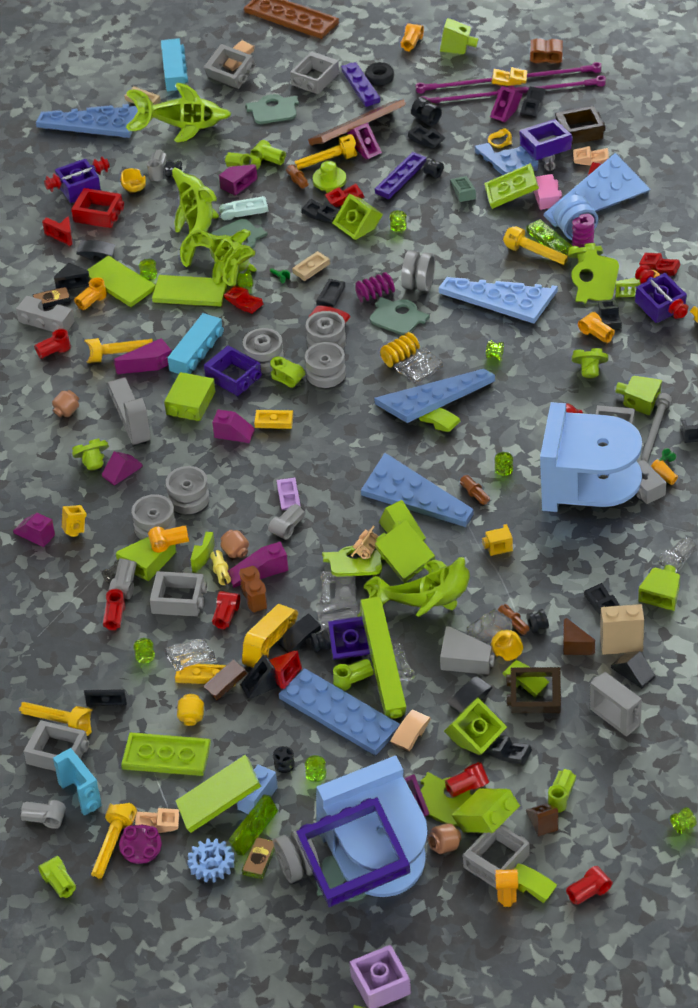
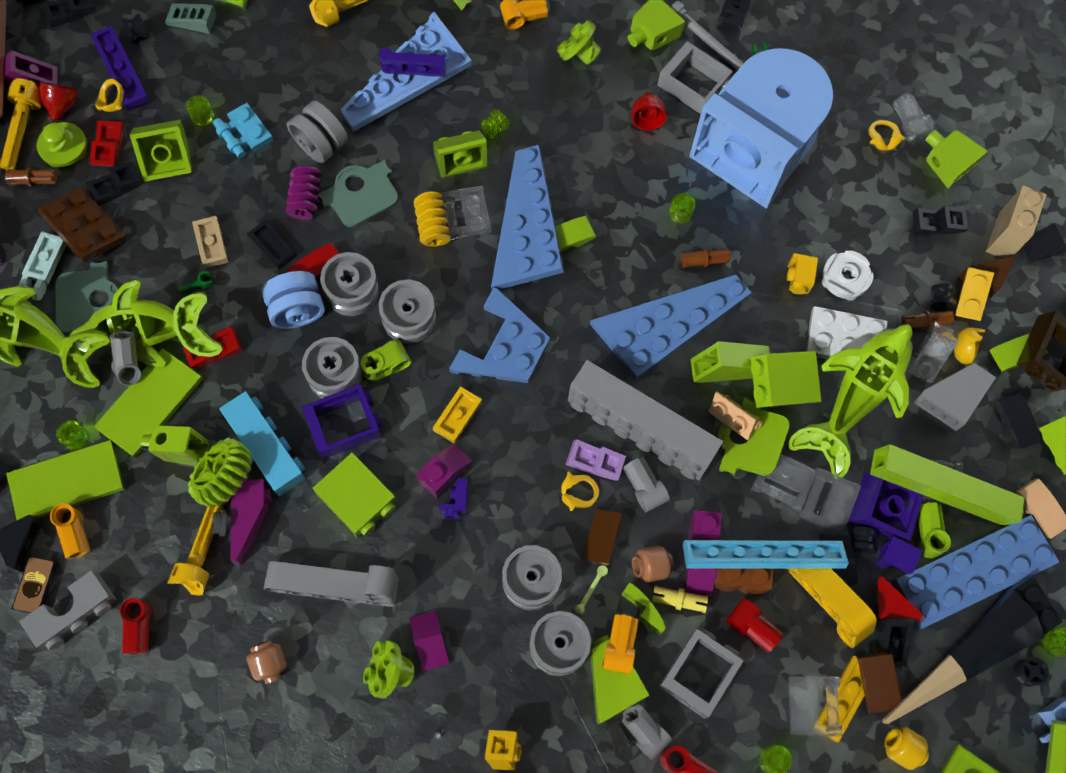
camera: 70 degrees left, 25 degrees up
none -> reddish brown plate [38,187,126,263]
none -> red helmet [39,82,78,120]
none -> yellow piece [96,79,124,112]
none -> light grey piece [110,330,141,386]
none -> lime torso [141,425,211,466]
none -> lime gear [188,438,253,508]
none -> dark grey plate [212,509,231,536]
none -> medium azure plate [213,103,274,159]
none -> light blue wheel [261,271,325,329]
none -> dark purple plate [379,48,446,77]
none -> lime slope [433,130,487,178]
none -> dark purple bracket [439,478,469,519]
none -> medium blue wing [449,287,550,383]
none -> yellow piece [561,471,599,511]
none -> light grey brick [568,360,723,480]
none -> yellowish green hinge [574,565,608,615]
none -> reddish brown slope [582,509,622,567]
none -> medium azure tile [683,540,849,569]
none -> white plate [806,306,887,359]
none -> white plate [822,251,873,300]
none -> yellow piece [868,120,905,151]
none -> dark purple panel [875,536,923,575]
none -> black plate [882,576,1063,724]
none -> yellow plate [955,267,994,321]

